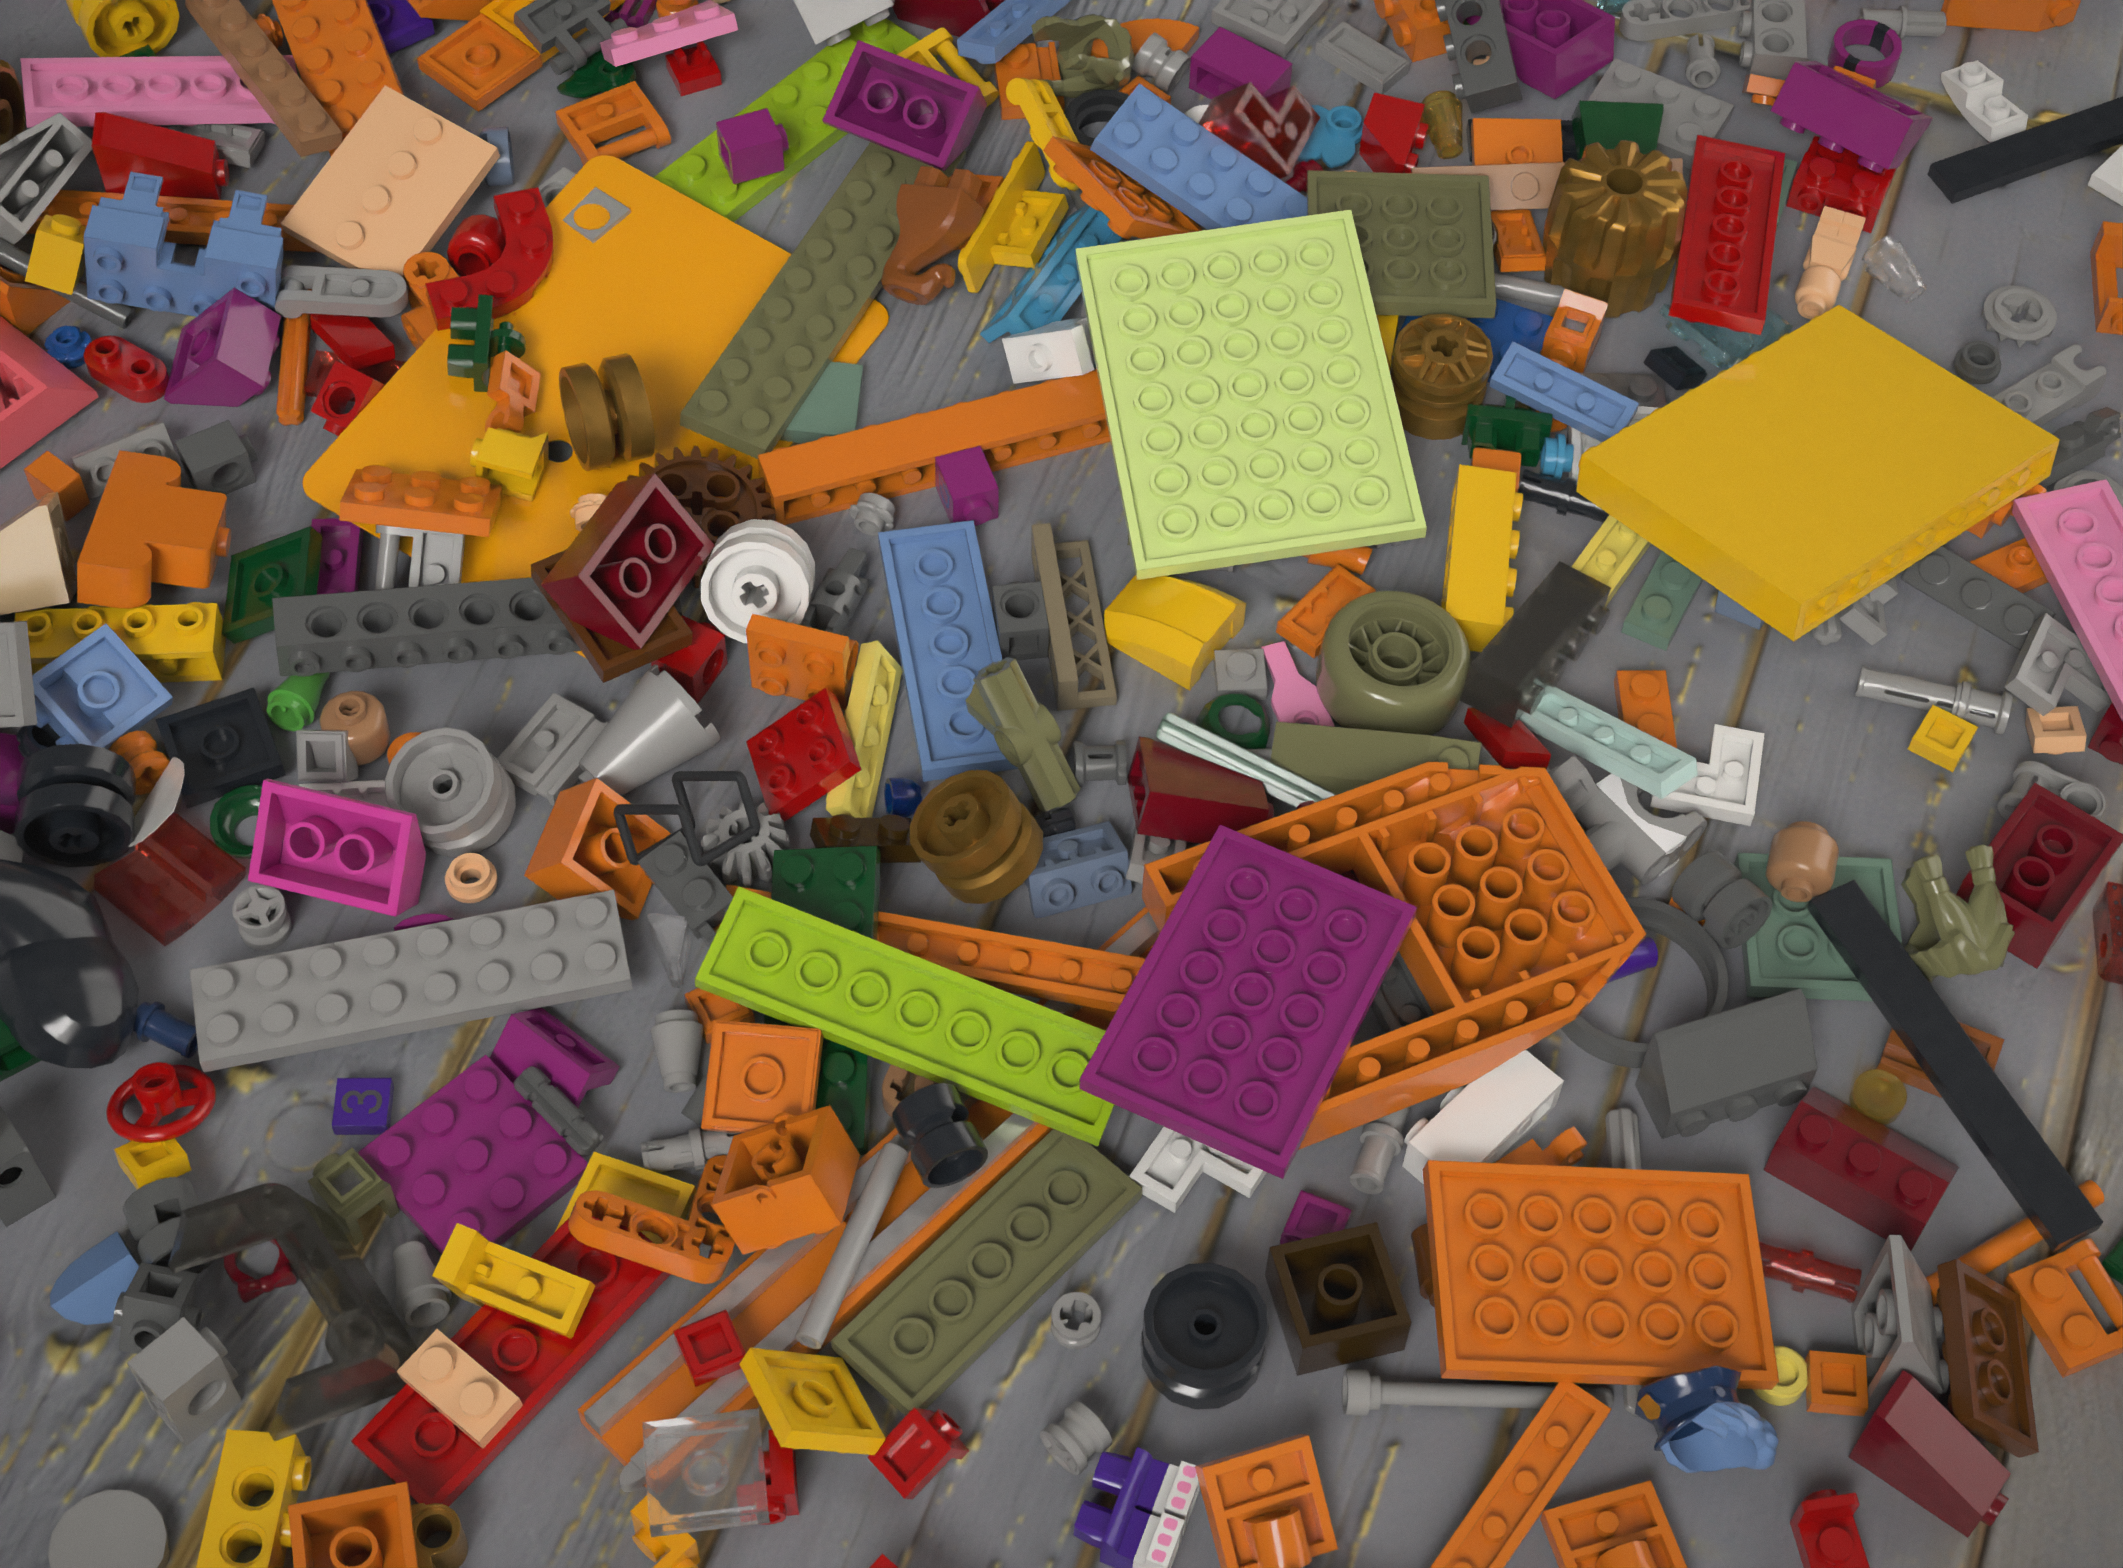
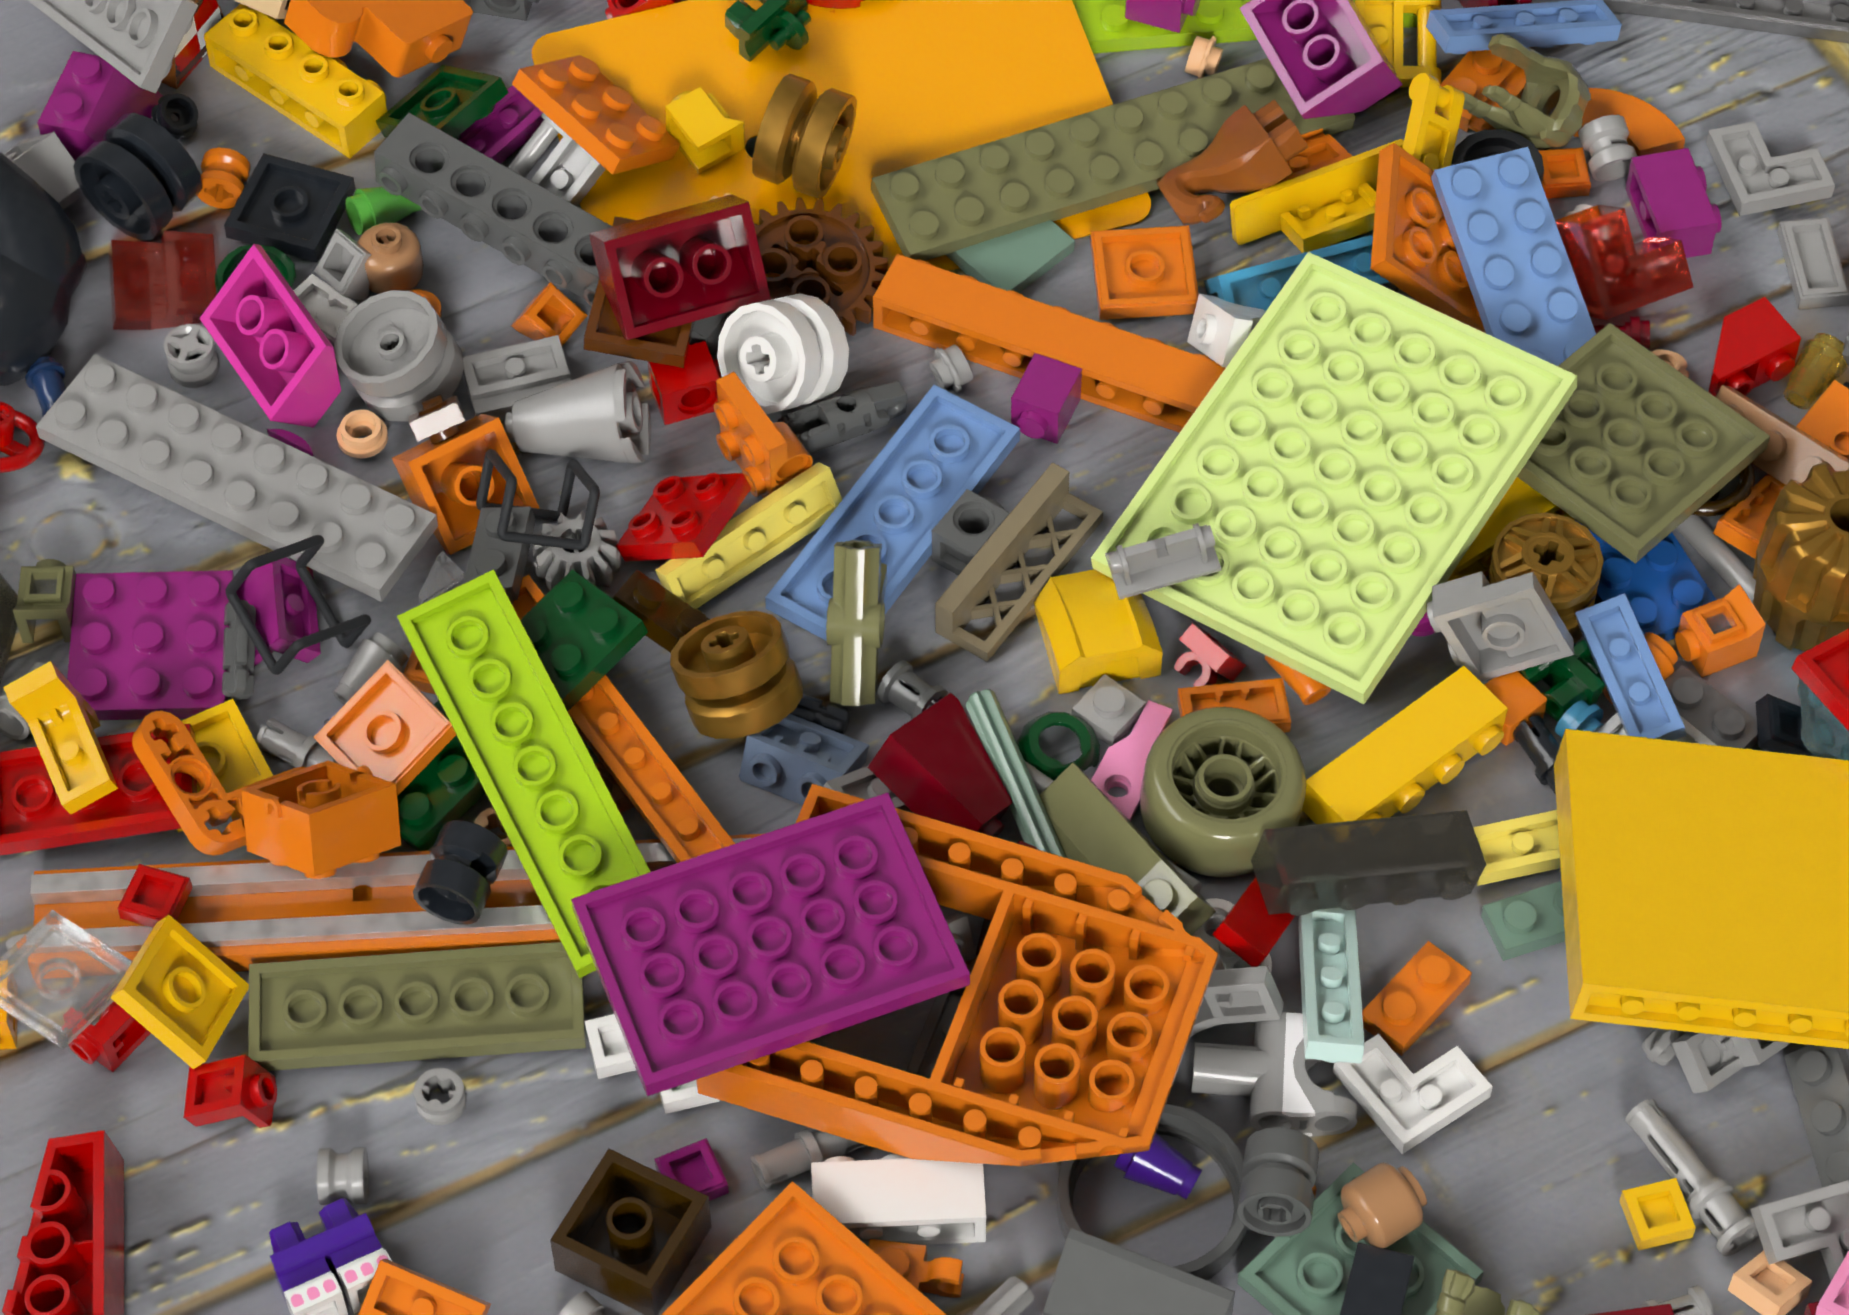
camera: 45 degrees right, 0 degrees up
medium blue plate [32,623,173,750] -> none
white sticker [128,757,185,847] -> none
dark purple tile [332,1078,394,1135] -> none
orange plate [485,350,541,433] -> none
light grey piece [795,1143,909,1349] -> none
clear blue hinge [884,777,923,818] -> none
black wheel [1140,1263,1269,1410] -> none
dark azure plate [1284,105,1364,168] -> none
none -> black piece [226,535,371,675]
none -> plate [409,394,465,444]
none -> orange slope [511,282,588,346]
none -> orange plate [1090,225,1199,320]
none -> light grey hinge [1105,523,1222,599]
none -> tile [1174,623,1246,687]
none -> light nougat plate [1185,36,1223,79]
none -> light grey plate [1427,571,1574,682]

